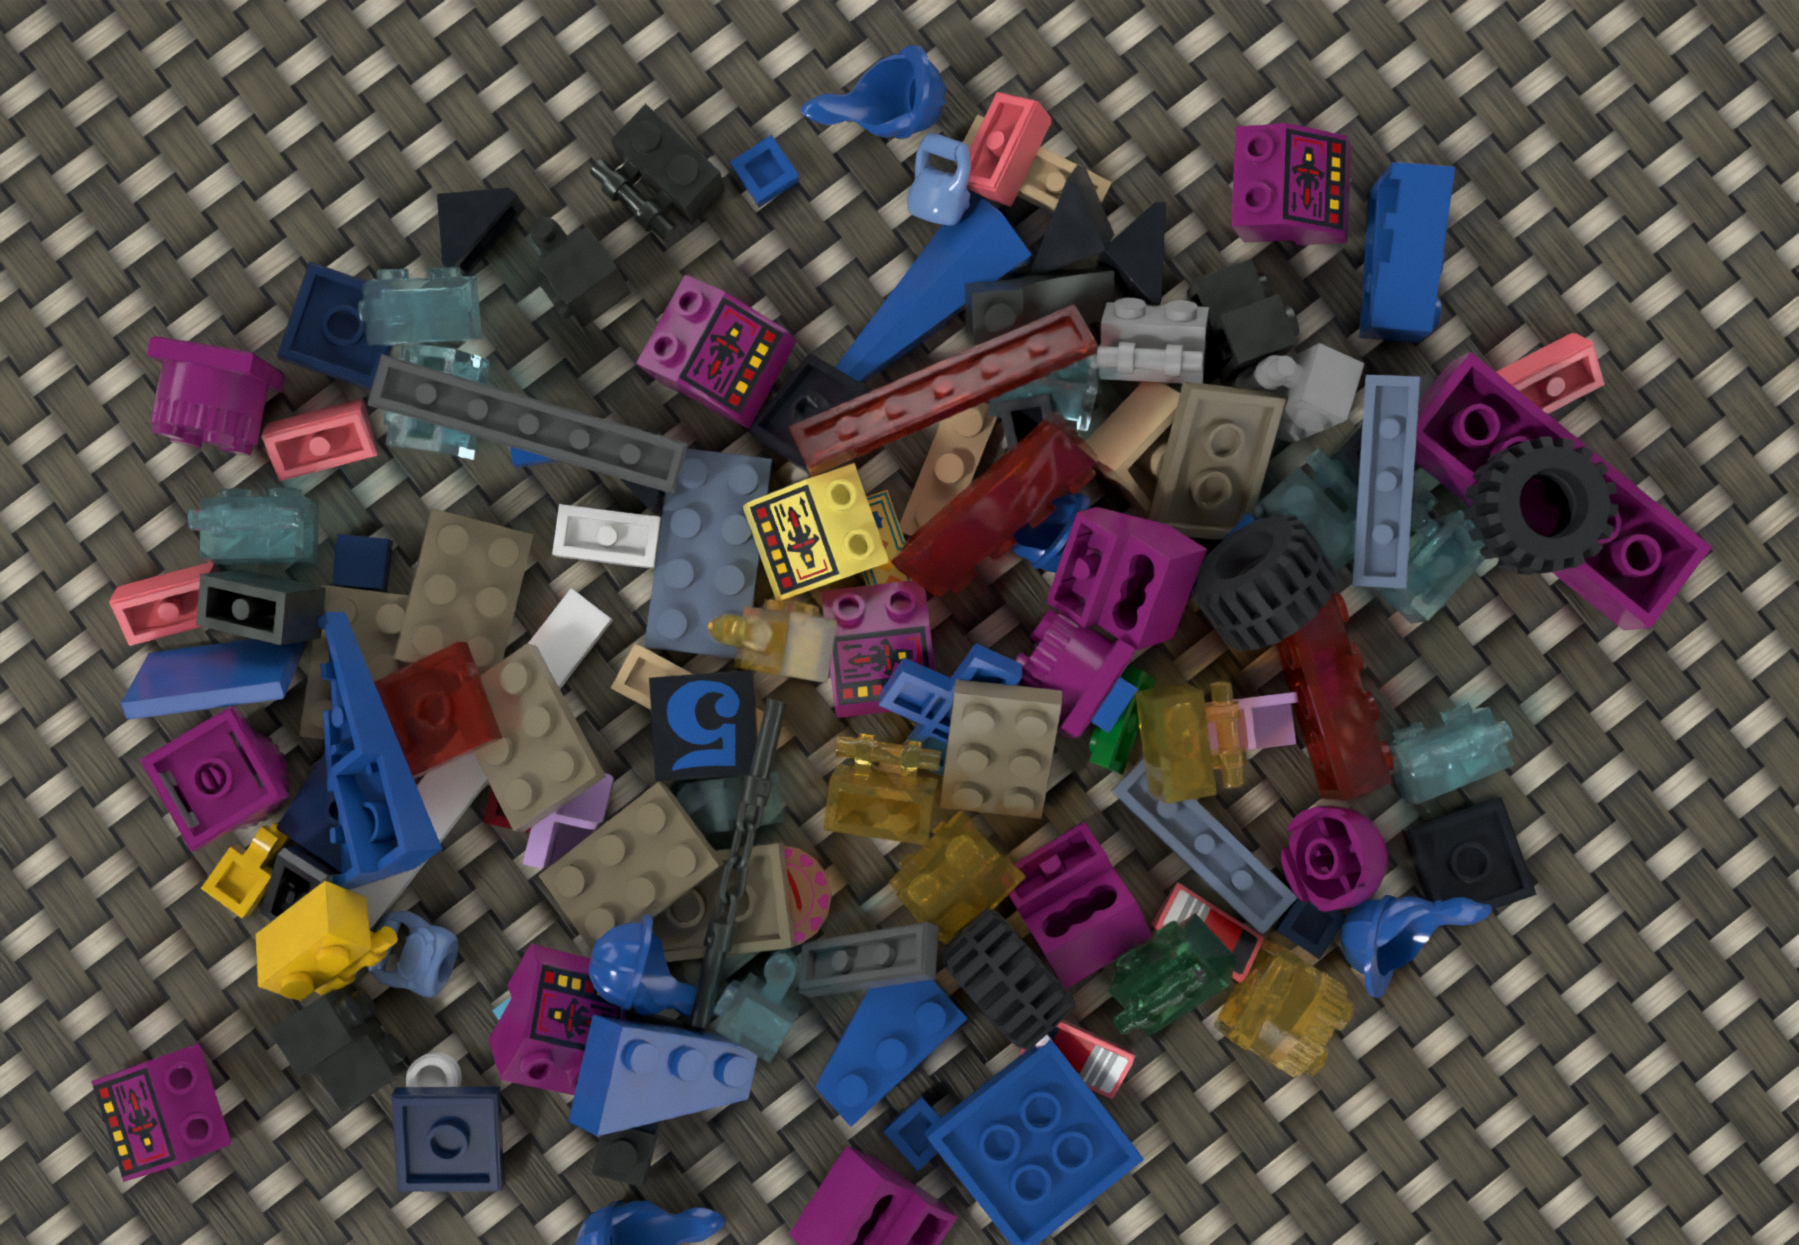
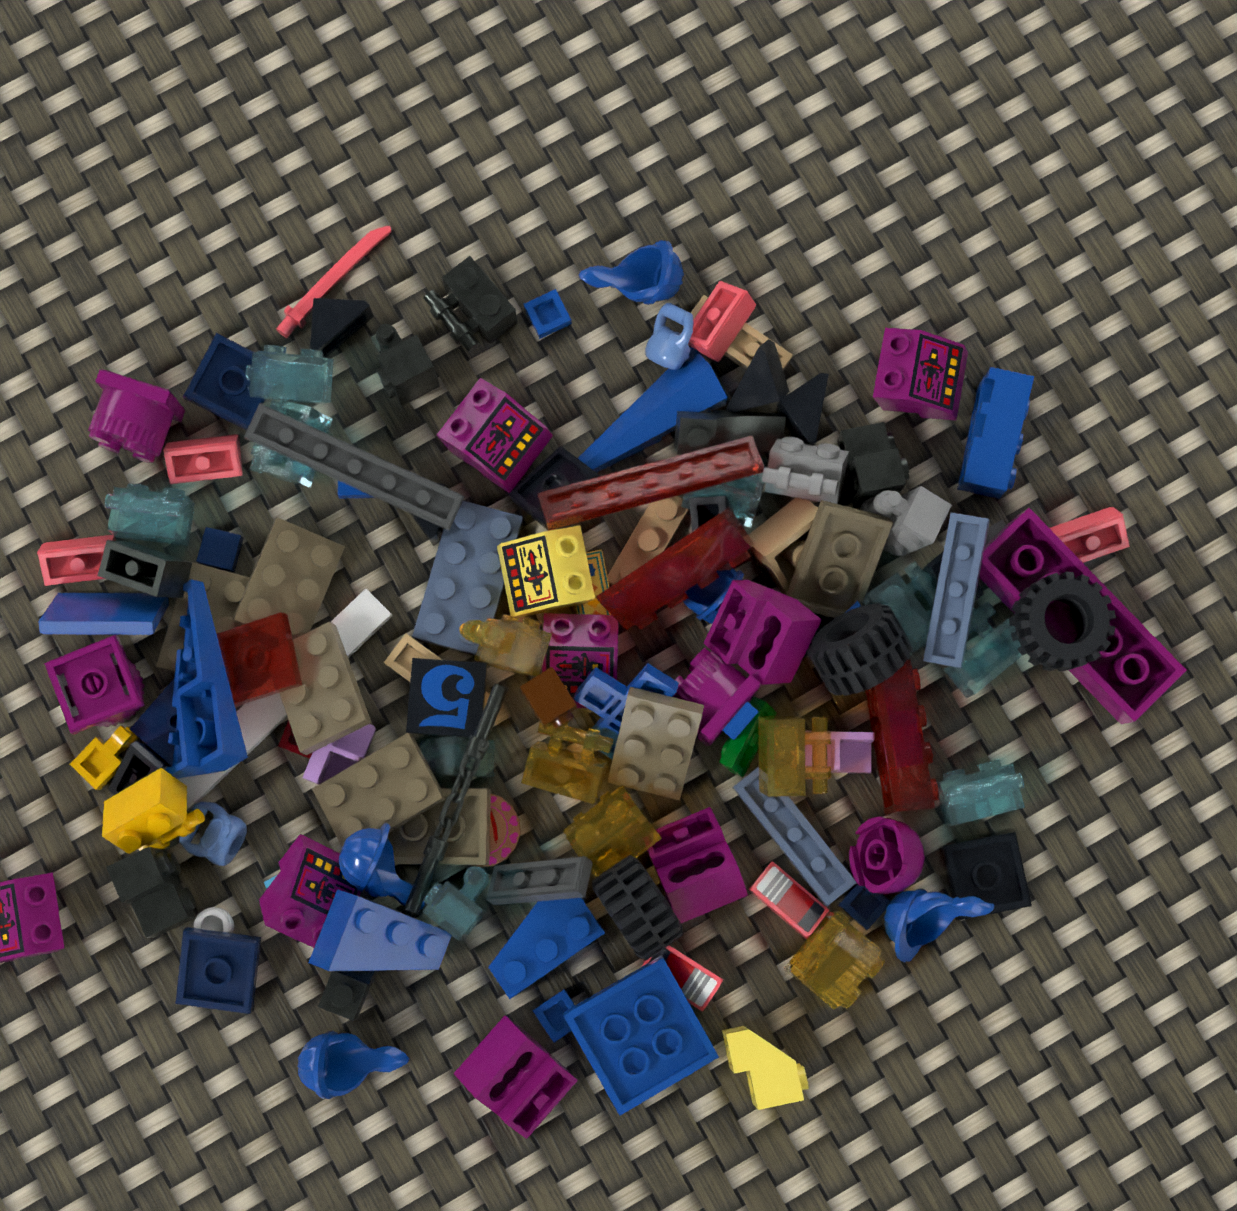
camera: 10 degrees right, 5 degrees down
white plate [552,504,662,569] -> none
clear green brick [1109,913,1237,1036] -> none
none -> coral sword [276,226,391,338]
none -> reddish brown brick [520,667,577,730]
none -> light yellow piece [722,1026,809,1110]

